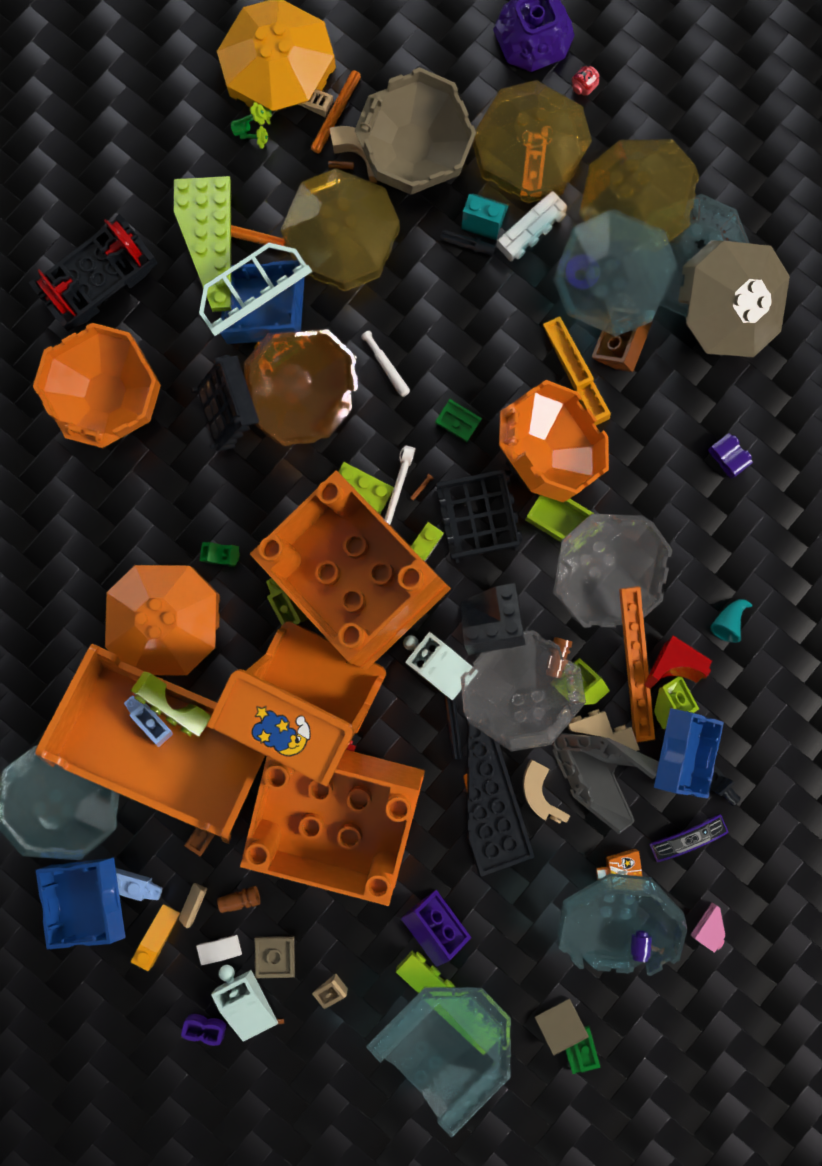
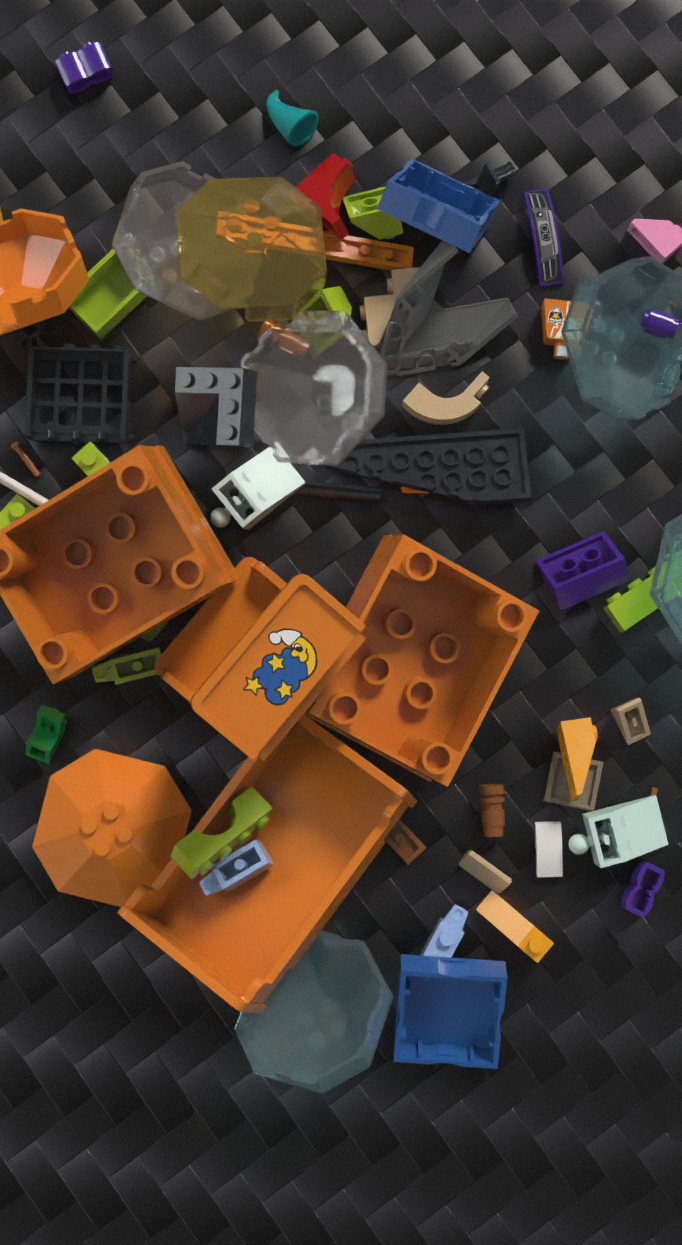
camera: 80 degrees left, 0 degrees up
none -> clear yellow windscreen [176,177,327,322]
none -> light orange slope [556,718,598,802]

